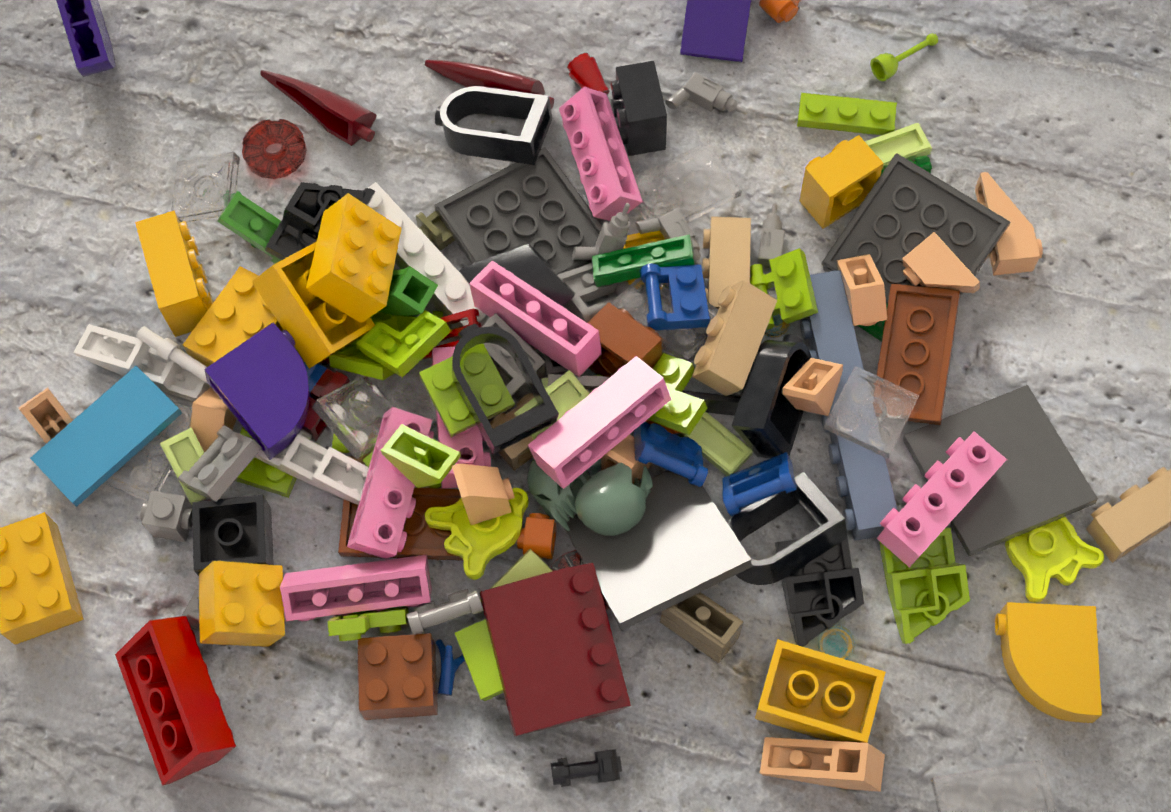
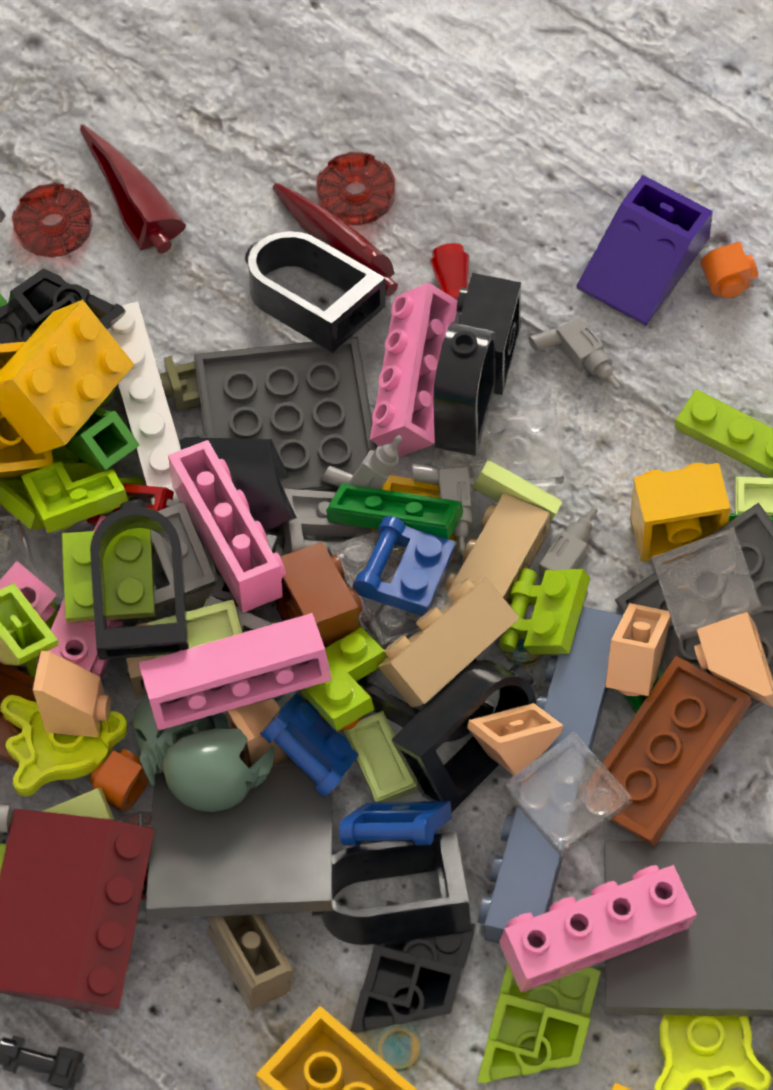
camera: 25 degrees right, 5 degrees down
none -> clear red tile [316,152,396,225]
none -> black window [433,322,496,456]
none -> yellowish green tile [471,460,562,522]
none -> clear plate [651,527,763,641]

